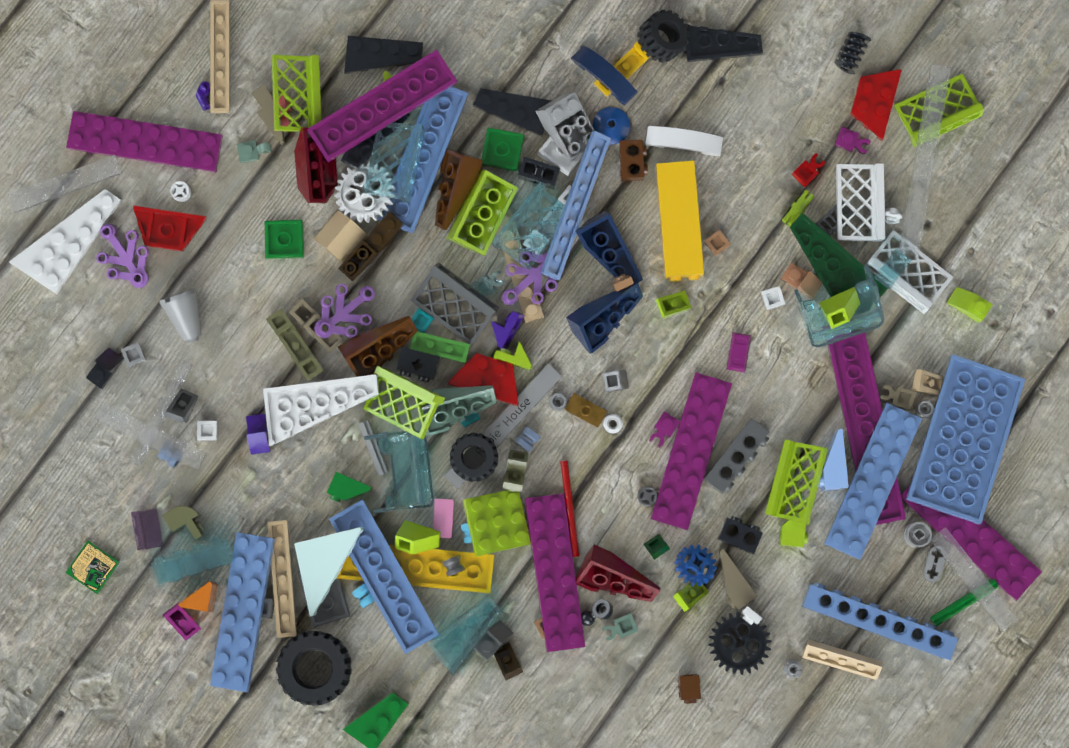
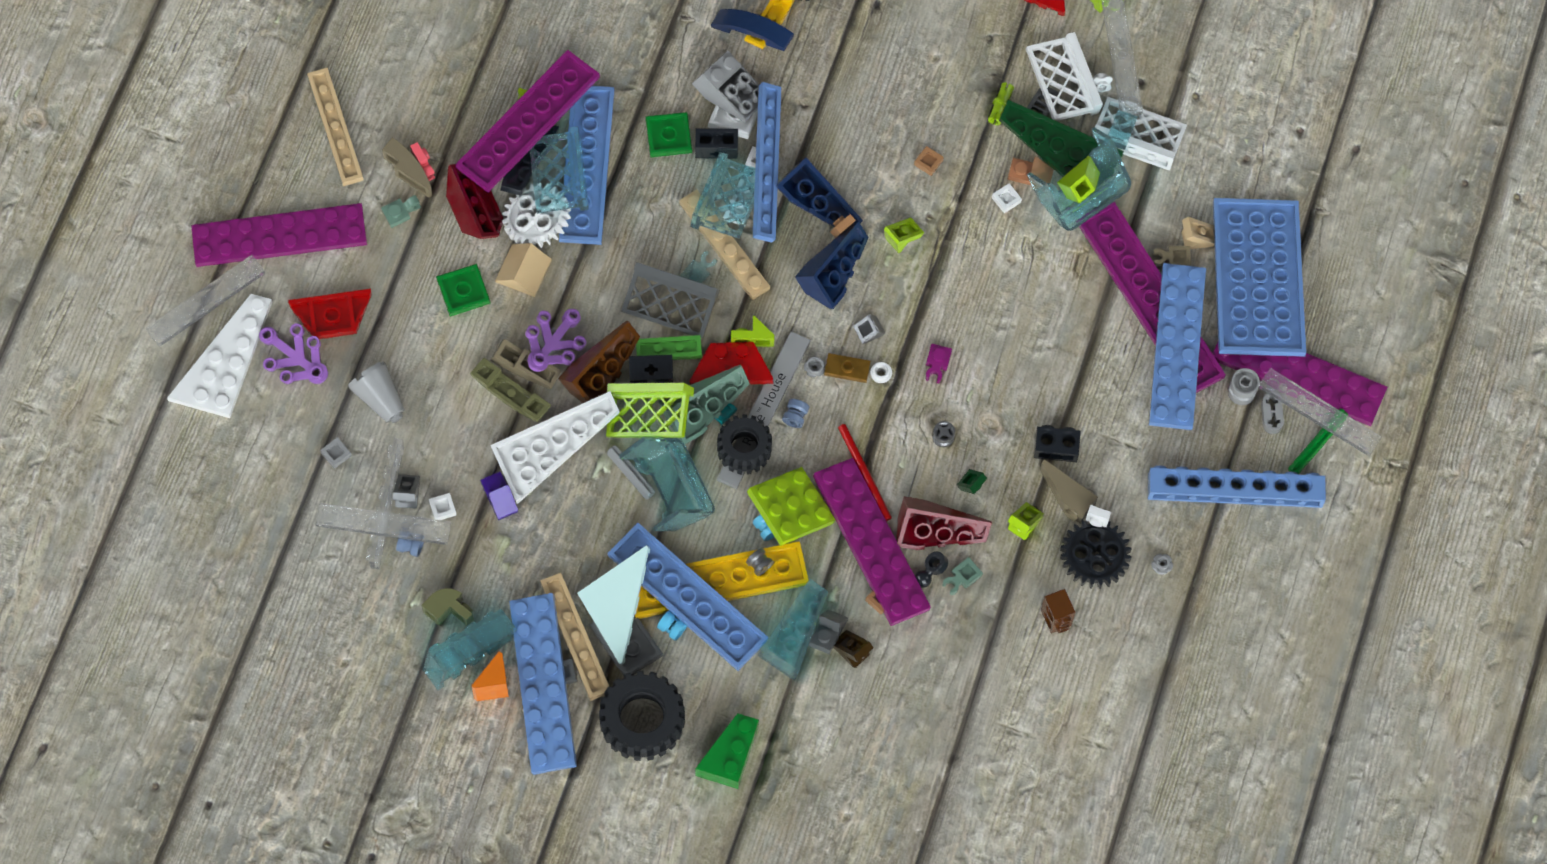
camera: 25 degrees left, 15 degrees down
tile [65,541,120,594] -> none
black slope [86,348,124,389] -> none
clear purple panel [131,509,163,551] -> none
magenta slope [163,603,201,641] -> none
white wheel [170,181,191,202] -> none
dark purple arm [196,81,210,111] -> none
lime fence [271,55,321,132] -> none
green slope [327,472,372,503] -> none
dark brown slope [338,211,405,281] -> none
black wing [344,36,423,74] -> none
lime slope [395,520,441,554] -> none
teal tile [411,308,434,333] -> none
bright pink tile [433,499,454,538] -> none
reddish brown wedge [435,148,482,230] -> none
lime slope [446,170,518,256] -> none
black wing [473,88,552,137] -> none
dark purple slope [491,311,525,349] -> none
medium lavender plant [502,251,557,305] -> none
olive brick [503,449,529,492] -> none
blue dish [593,107,630,145] -> none
reddish brown brick [619,140,648,182] -> none
white slope [645,126,723,157] -> none
magenta plate [651,372,732,530] -> none
yellow brick [655,161,704,282] -> none
blue gear [674,544,717,587] -> none
dark grey brick [704,418,769,494] -> none
magenta tile [726,332,752,373] -> none
lime fence [765,439,828,524] -> none
lime slope [779,508,810,548] -> none
red plate [791,153,825,187] -> none
tan plate [802,639,883,680] -> none
light blue slope [818,429,849,491] -> none
magenta plate [834,127,871,154] -> none
light grey plate [916,400,934,419] -> none
lime slope [947,287,993,323] -> none

